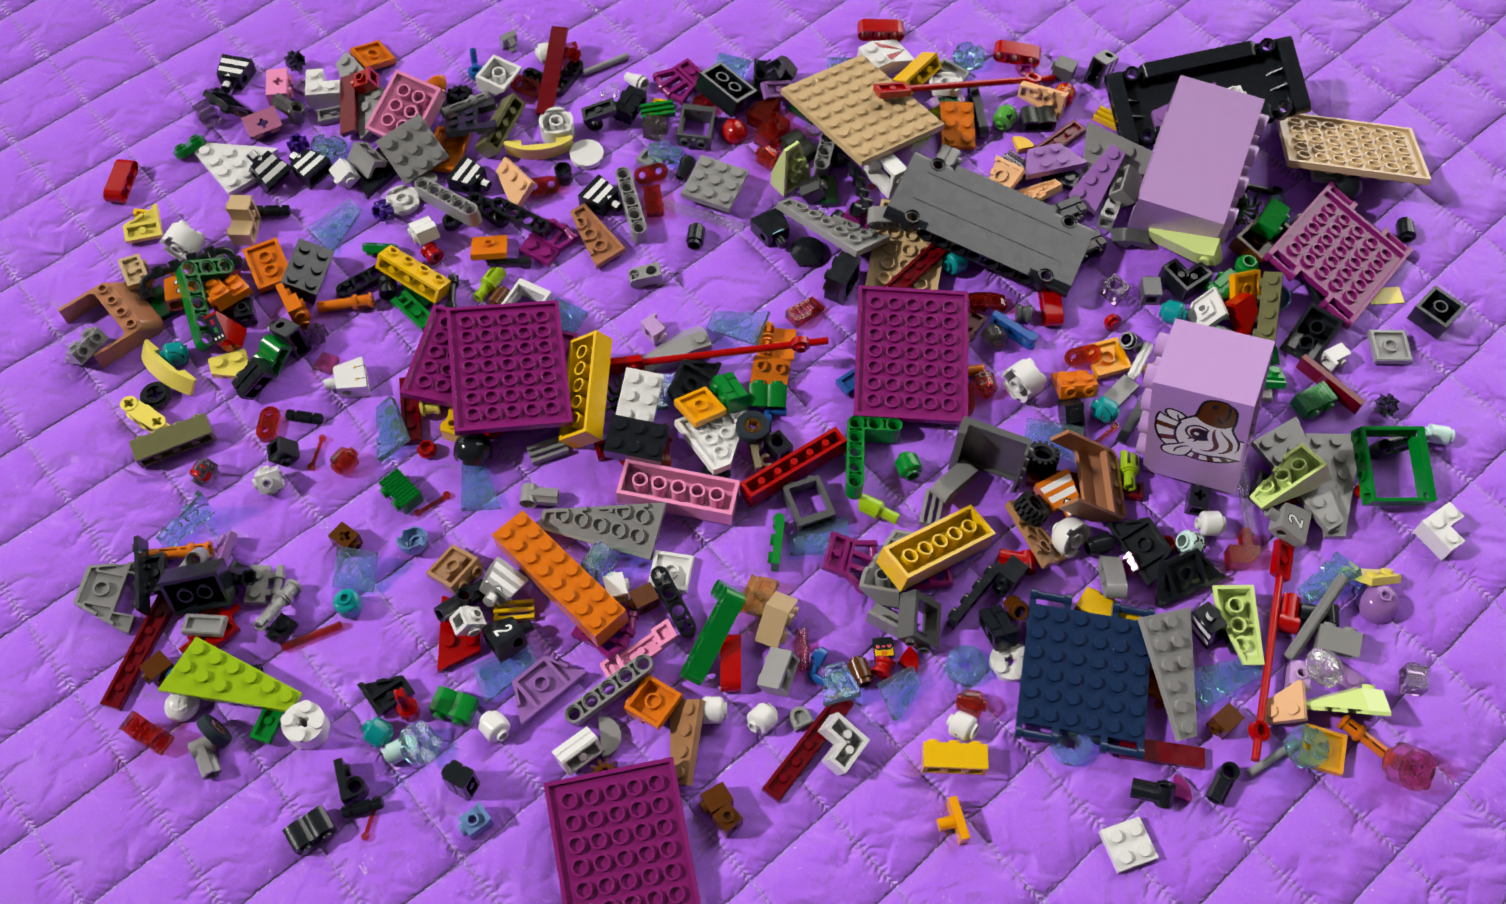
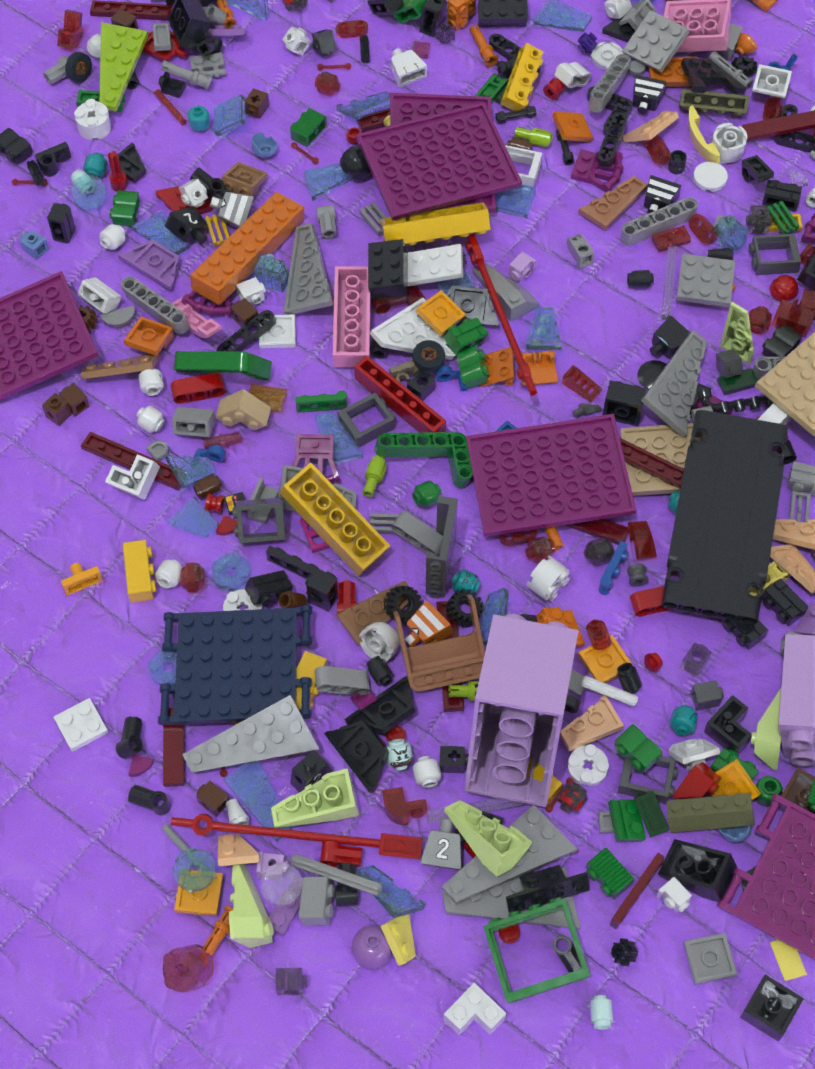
camera: 80 degrees right, 0 degrees up
green plate [362,242,398,255] -> none
dark grey slope [1110,228,1150,249] -> none
none -> white cone [226,799,249,825]
none -> black bracket [506,865,590,913]
none -> dark grey bar [572,403,602,417]

